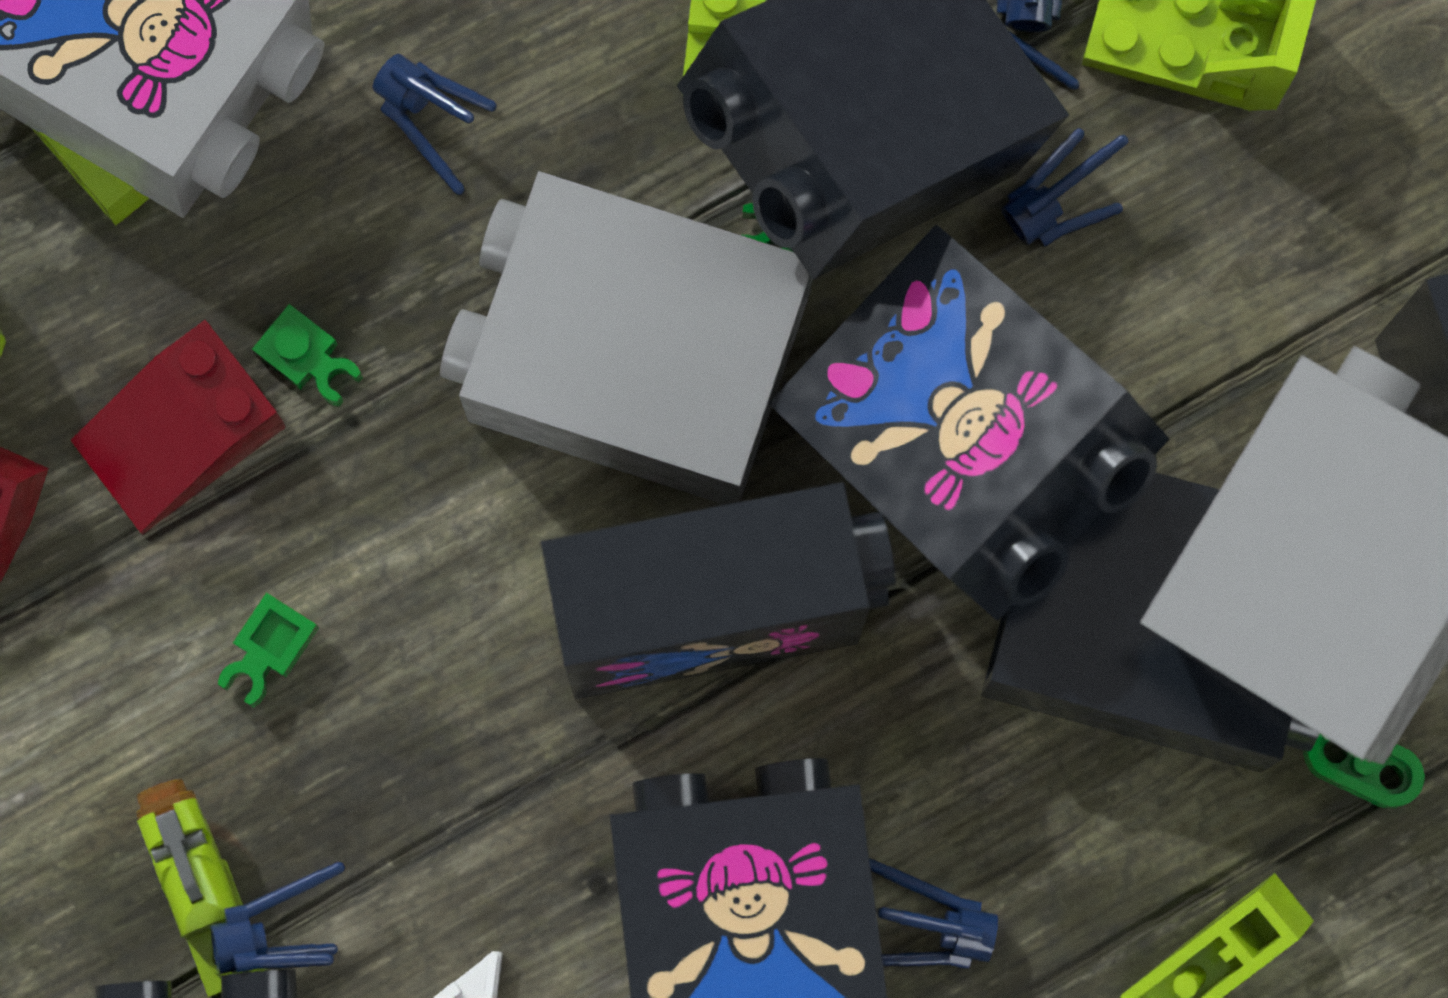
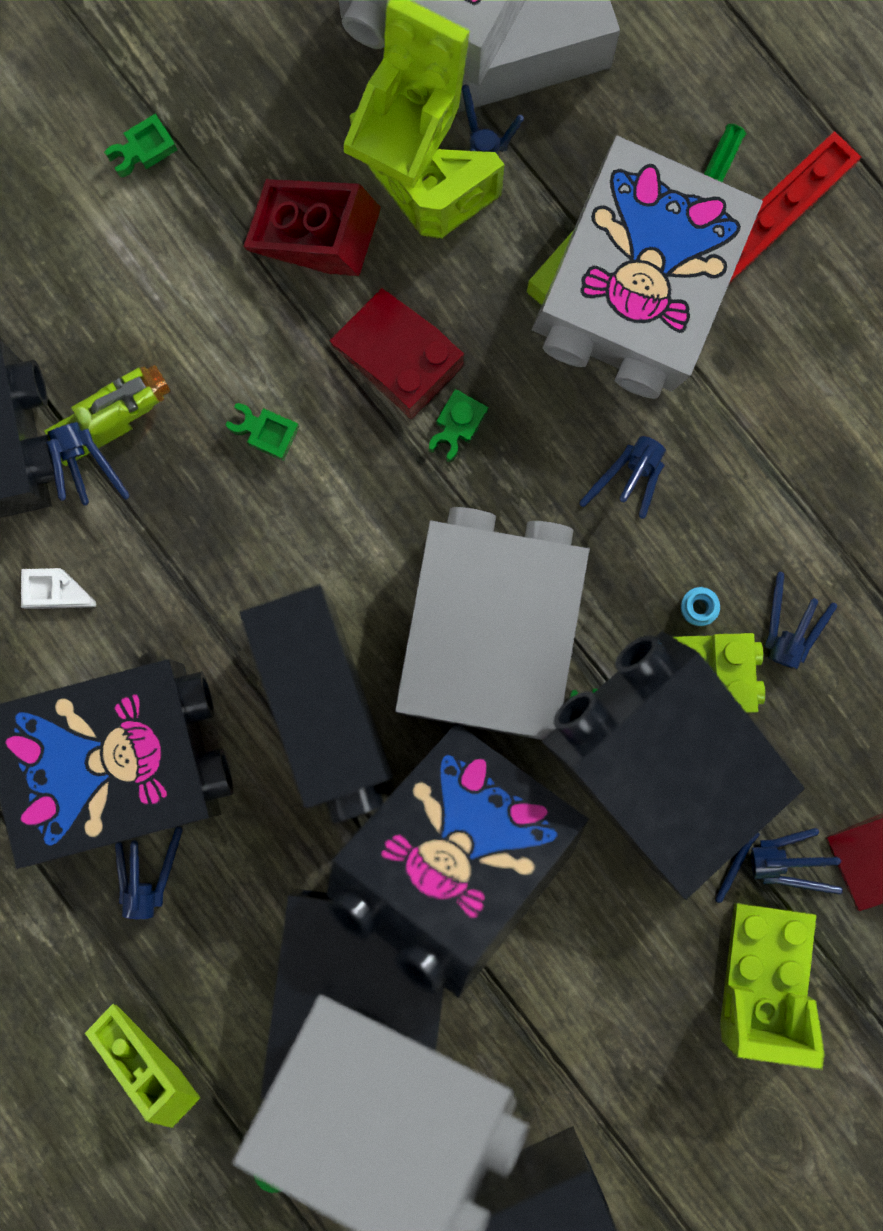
camera: 85 degrees right, 5 degrees up
dark blue plant [1001,128,1128,248] -> none
none -> medium azure plate [680,587,720,626]

